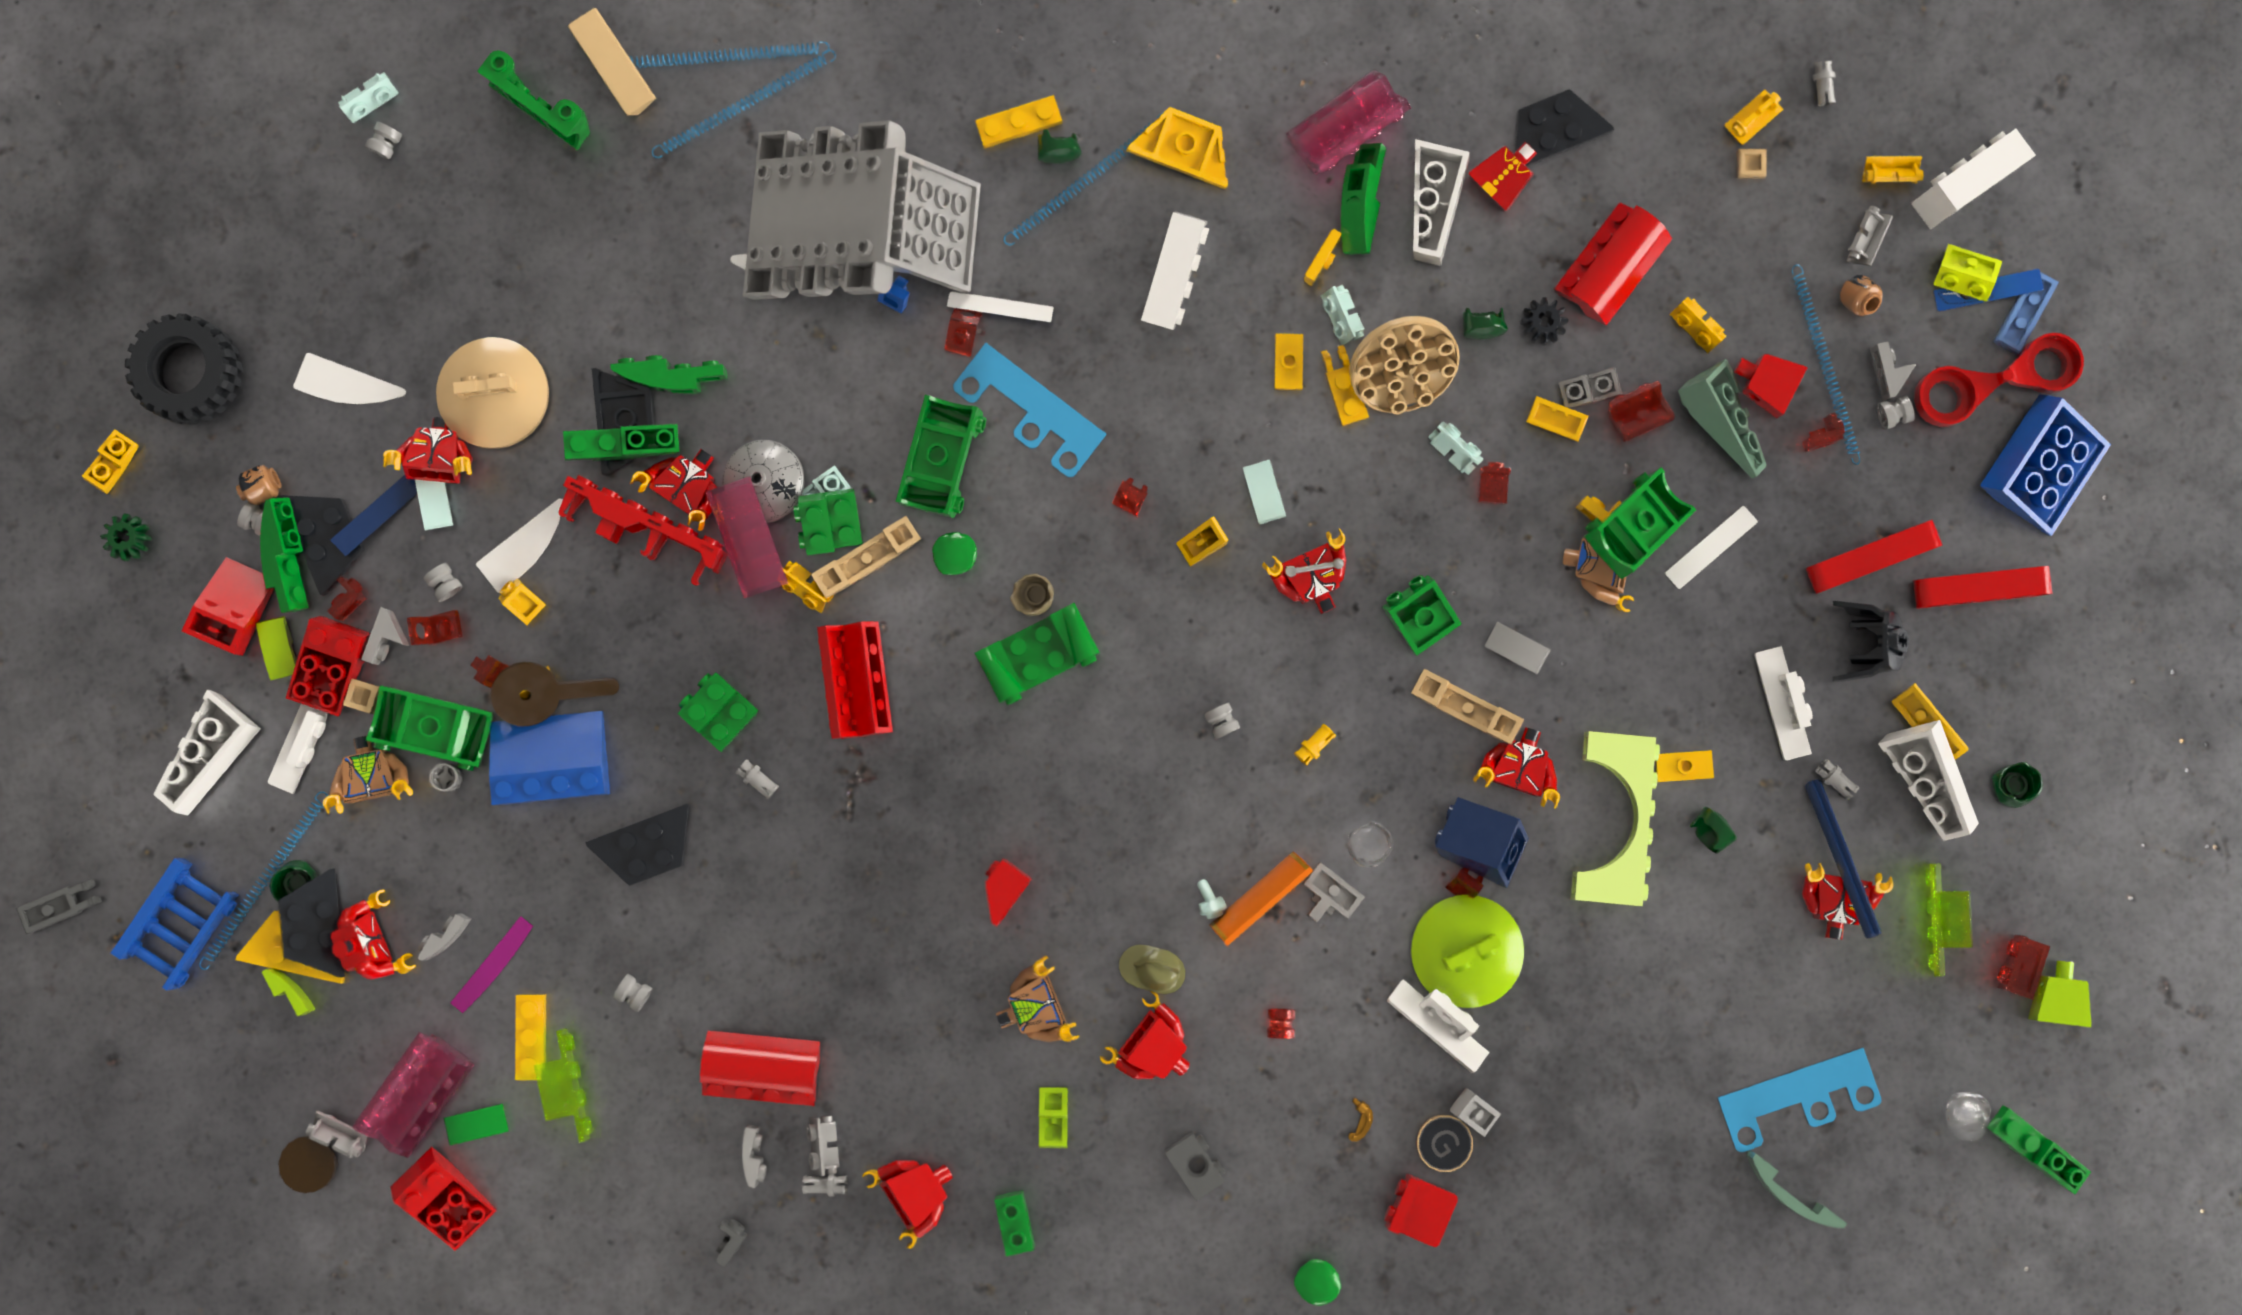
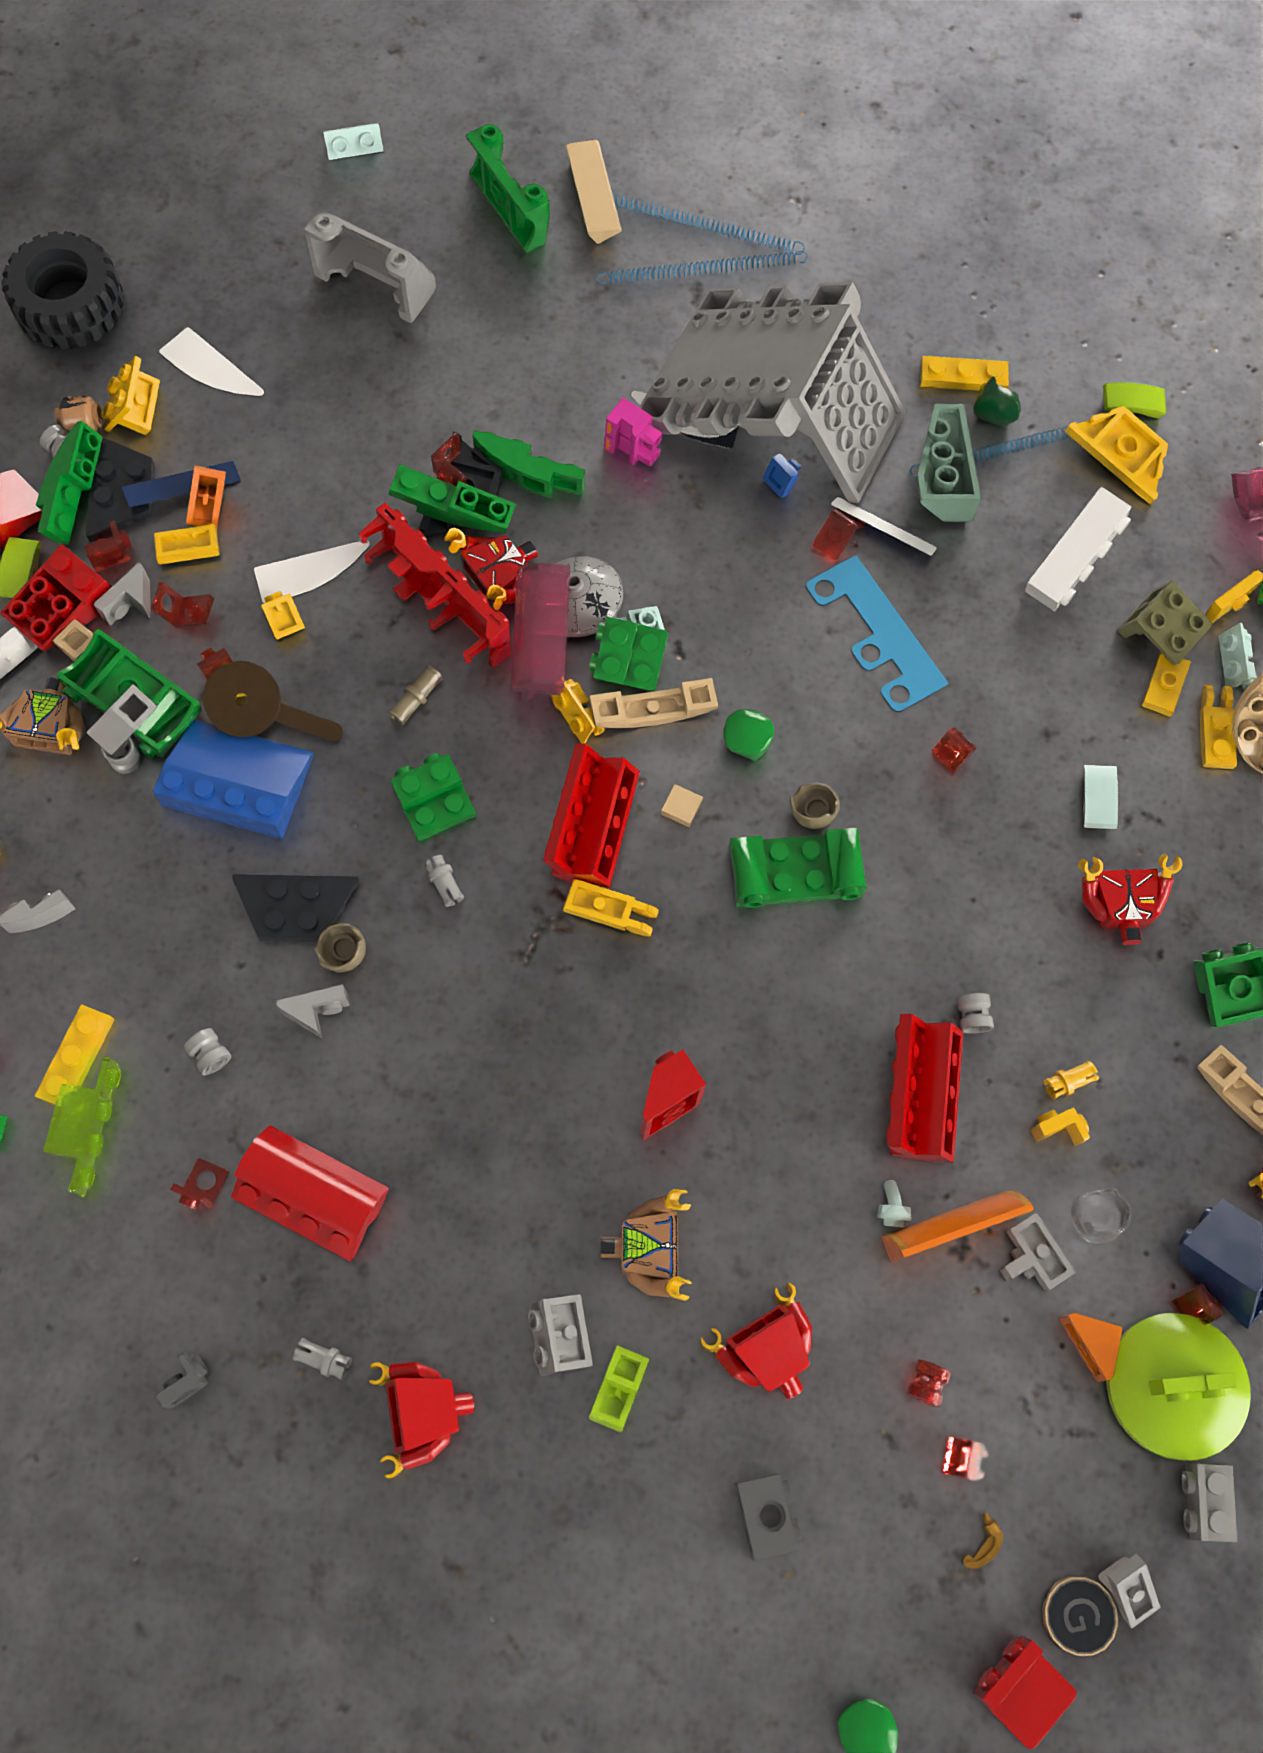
camera: 20 degrees right, 15 degrees down
light grey wheel [364,122,402,160] -> none
red torso [383,417,473,484] -> none
light aqua slope [415,480,453,530] -> none
light grey wheel [423,563,463,602] -> none
tan bracket [436,337,549,449] -> none
magenta sticker [450,916,533,1013] -> none
light grey slope [742,1124,767,1188] -> none
light grey hinge [806,1116,839,1176] -> none
green piece [896,394,986,518] -> none
green brick [994,1190,1035,1256] -> none
olive piece [1119,945,1185,995] -> none
yellow slope [1176,516,1228,566] -> none
light grey hinge [1285,558,1344,577] -> none
white bracket [1387,979,1489,1073] -> none
none -> light grey slope [86,684,158,755]
none -> yellow bracket [102,356,160,435]
none -> yellow plate [153,524,220,565]
none -> clear red bracket [170,1158,229,1210]
none -> orange slope [186,465,226,529]
none -> light grey slope [276,985,350,1038]
none -> light grey windscreen [304,213,436,324]
none -> dark tan hair [315,923,366,973]
none -> dark tan pin [388,665,443,725]
none -> clear red bracket [431,433,466,486]
none -> light grey bracket [528,1294,593,1376]
none -> yellow hinge [563,879,659,937]
none -> dark pink hips [604,397,663,467]
none -> tan tile [661,784,703,827]
none -> red brick [886,1014,964,1163]
none -> sand green wedge [916,404,981,522]
none -> clear red tile [942,1437,988,1481]
none -> yellow bracket [1030,1107,1090,1146]
none -> orange slope [1059,1313,1123,1382]
none -> lime slope [1103,382,1166,419]
none -> olive bracket [1117,580,1212,665]
none -> light grey bracket [1181,1463,1237,1542]

